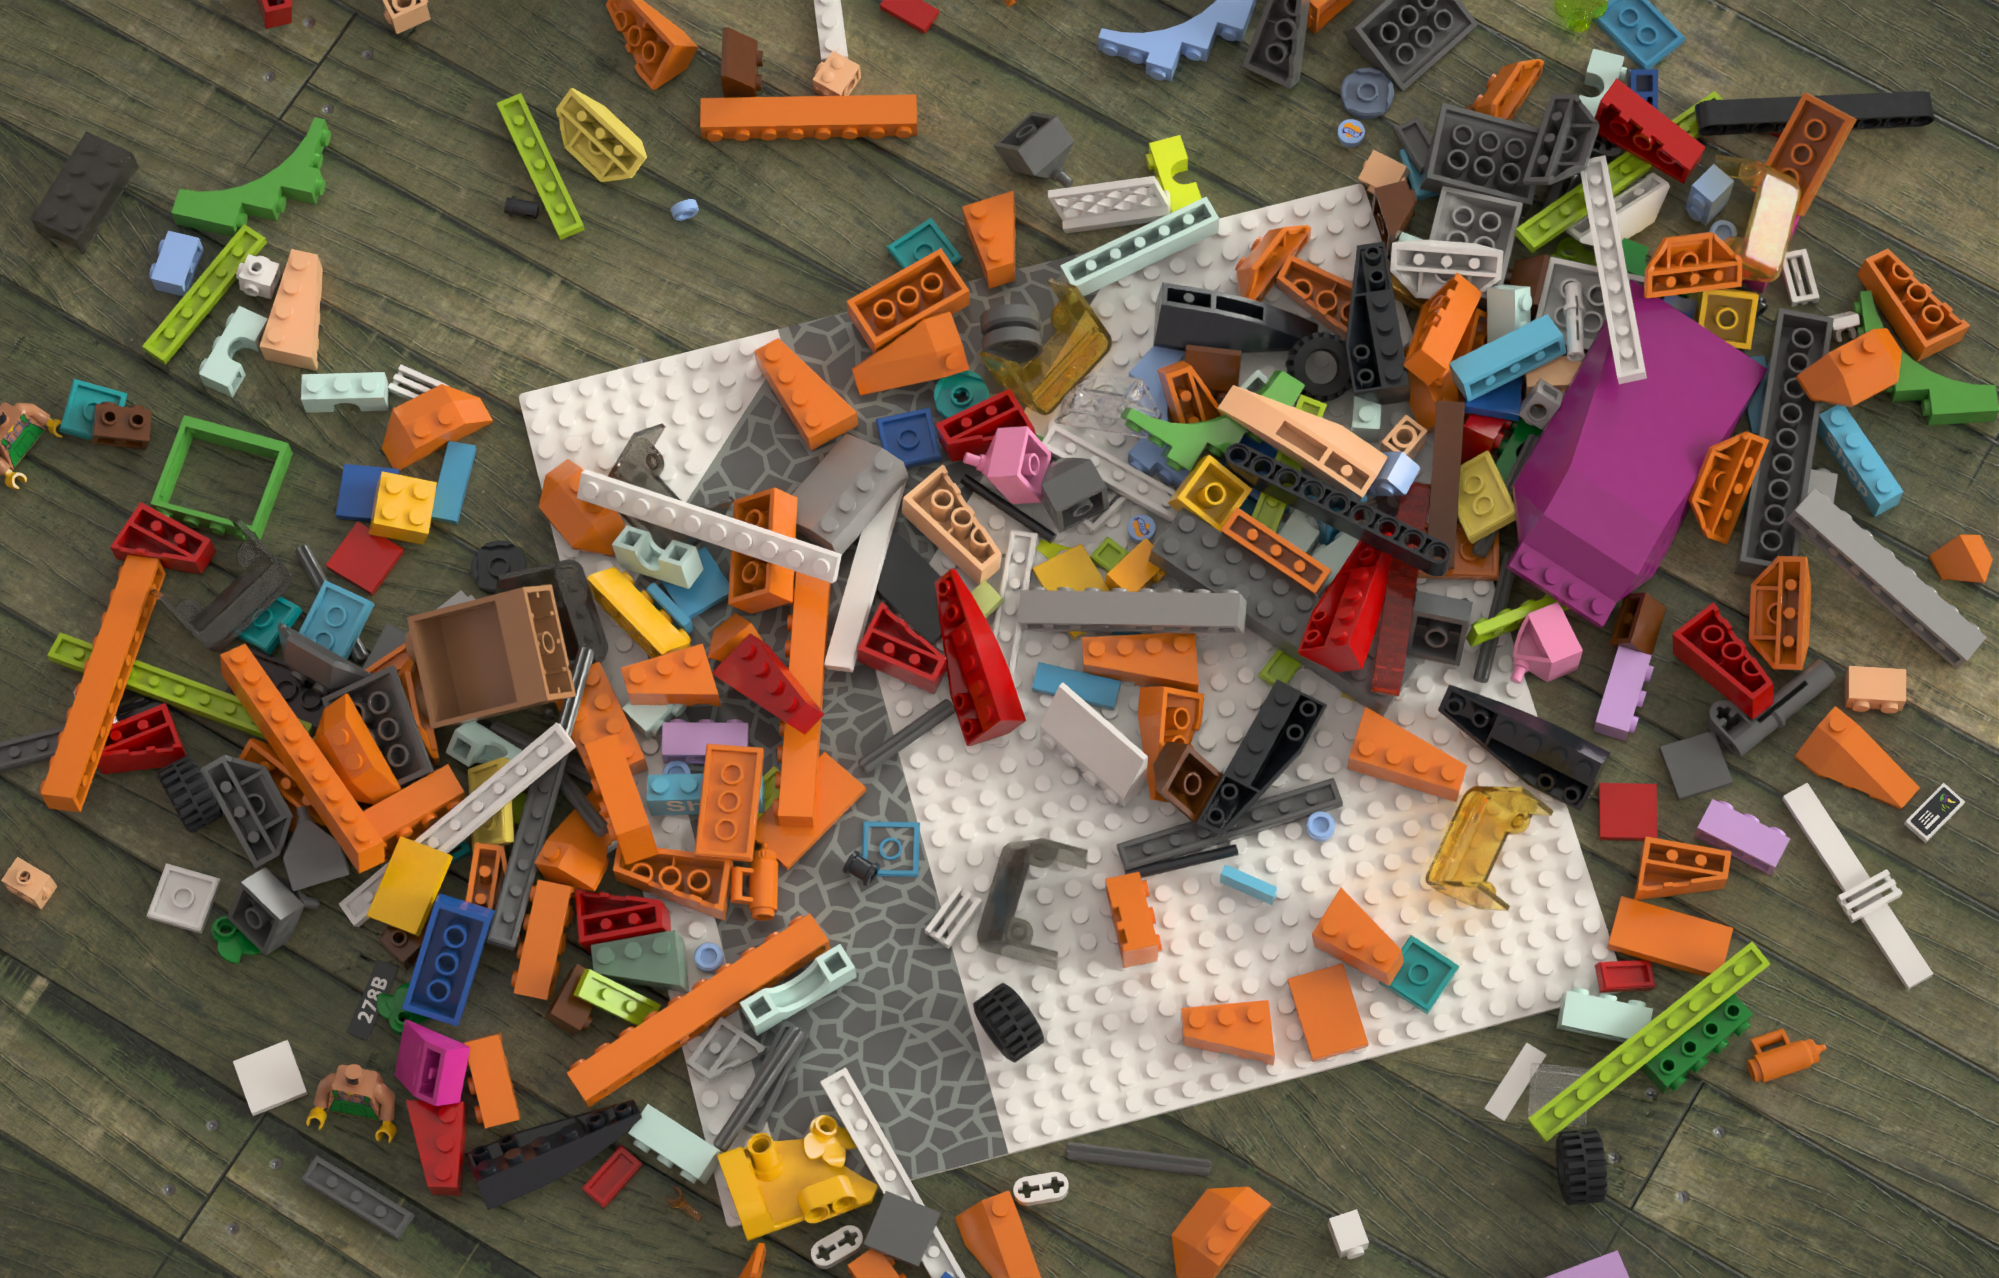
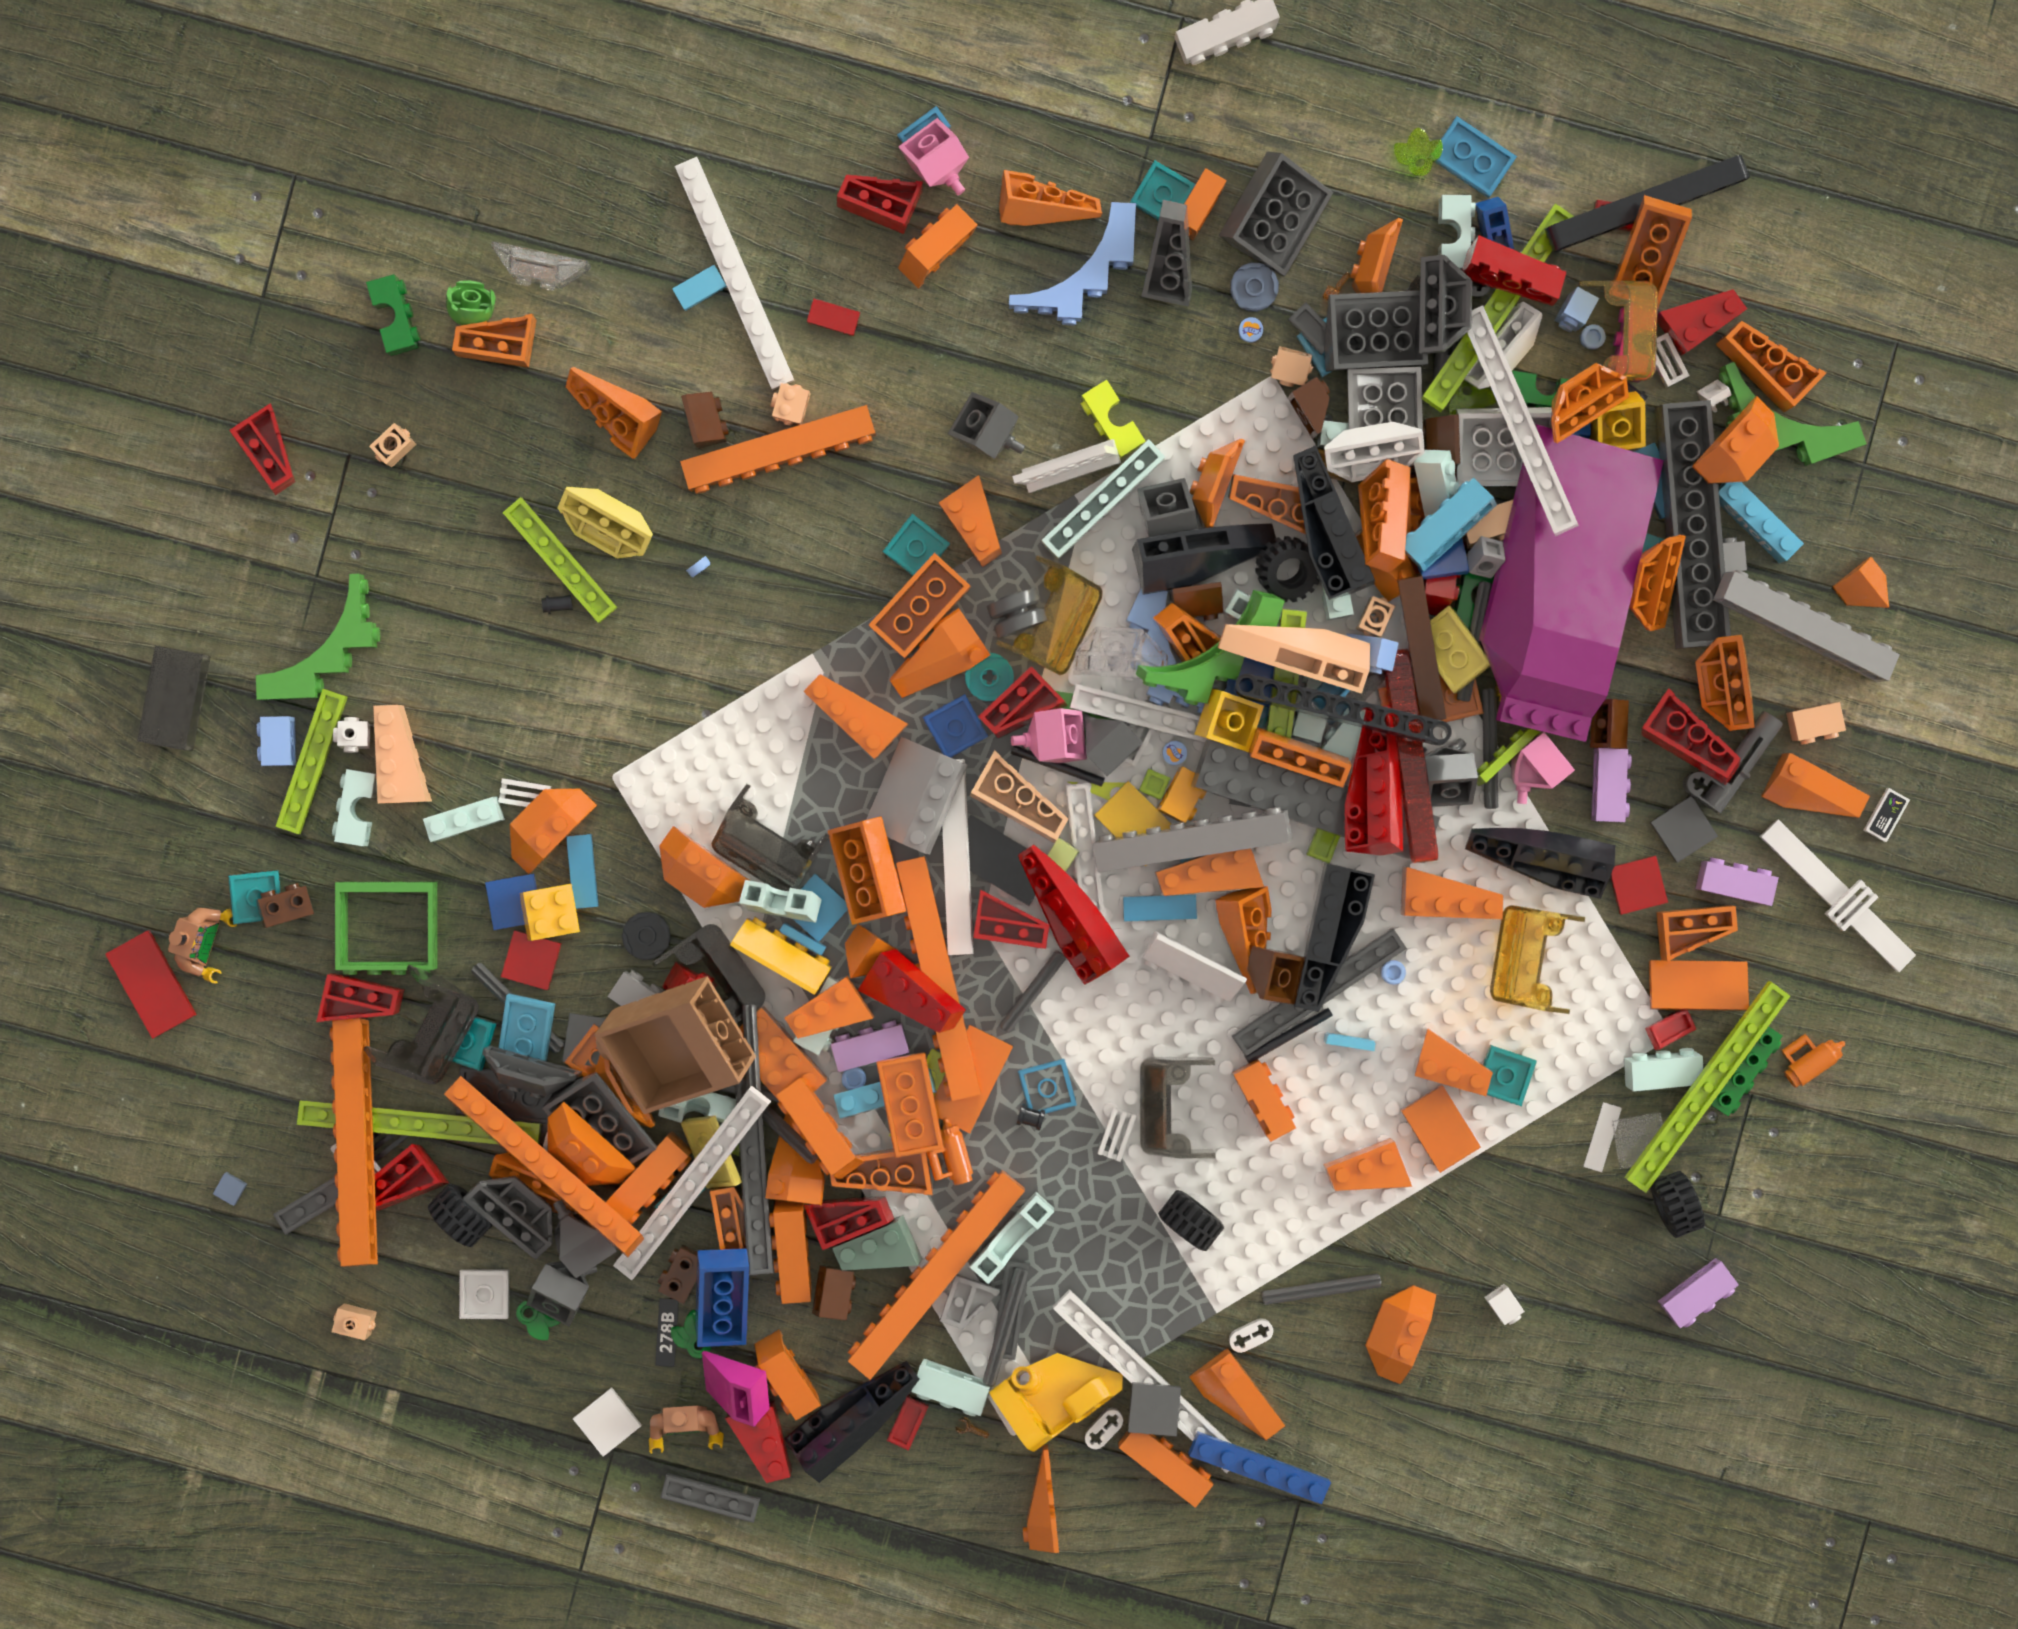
camera: 20 degrees left, 20 degrees up
yellow tile [366,836,453,936] -> none
lime plate [574,969,661,1027] -> none
white plate [577,470,842,583] -> none
light blue tile [694,943,724,973] -> none
yellow plate [803,1115,857,1169] -> none
white pin [1563,282,1585,362] -> none
none -> dark grey piece [1137,478,1198,537]
none -> red wedge [1656,289,1747,356]

